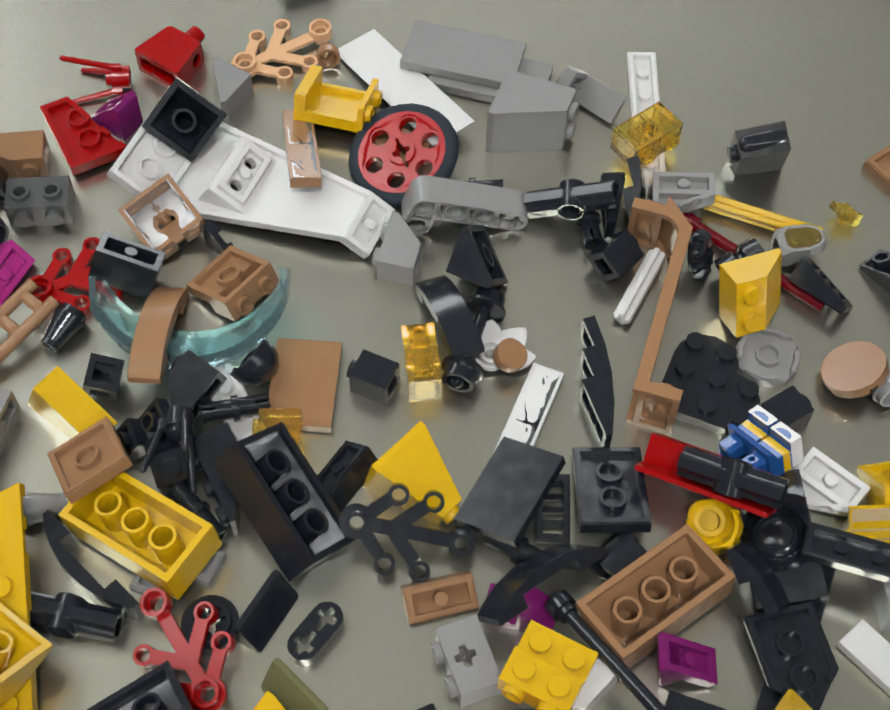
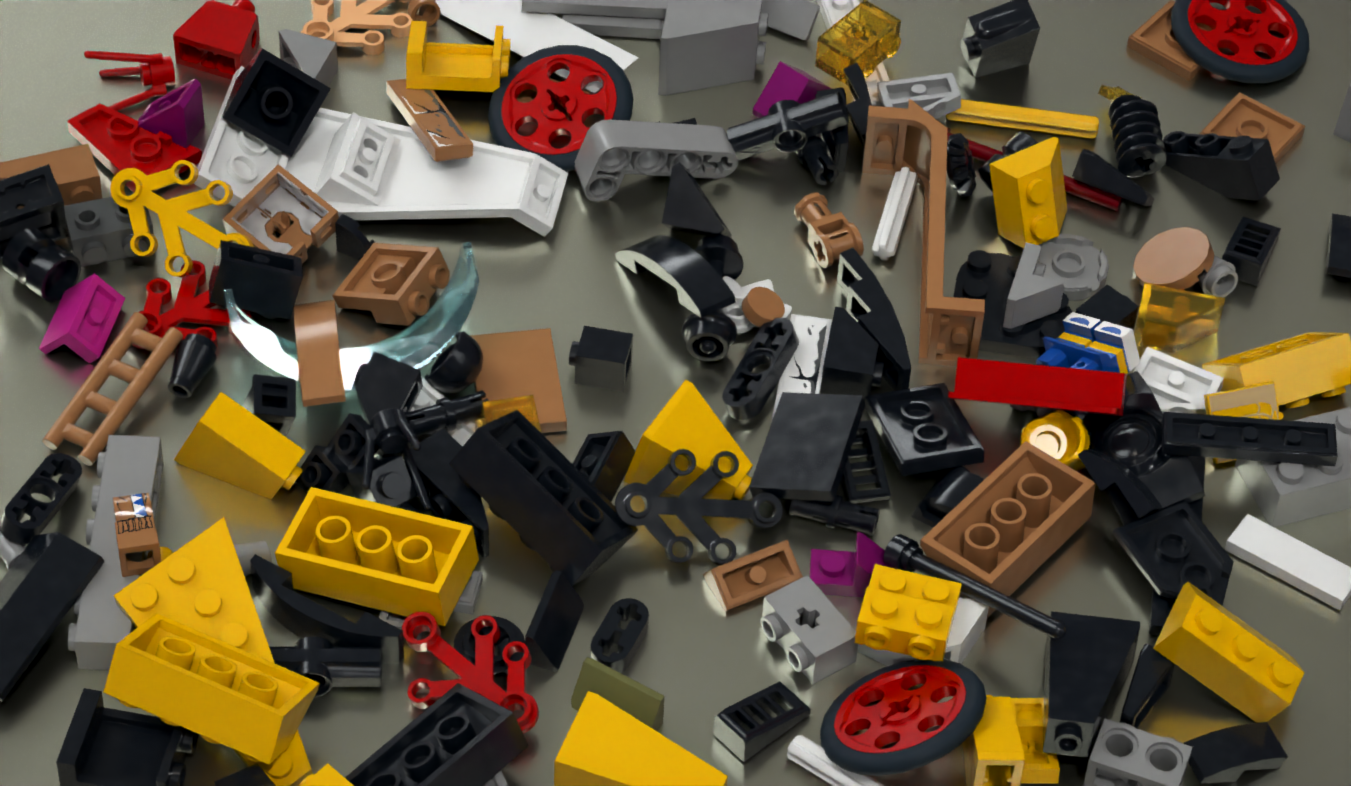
camera: 15 degrees left, 10 degrees down
medium nougat tile [47,416,133,504] -> none
light grey slope [372,211,421,286] -> none
clear yellow brick [401,323,442,402] -> none
black slope [477,544,607,626] -> none
black brick [586,230,645,281] -> none
magenta slope [657,632,718,688] -> none
black piece [676,446,790,509] -> none
light grey rock [771,224,828,266] -> none
none -> yellow plant [110,160,254,277]
none -> black beam [722,318,799,420]
none -> magenta slope [752,61,832,118]
none -> medium nougat connector [794,192,864,268]
none -> black slope [820,307,884,402]
none -> light grey slope [1003,242,1064,329]
none -> black piece [1108,95,1167,178]
none -> clear yellow slope [1134,283,1225,353]

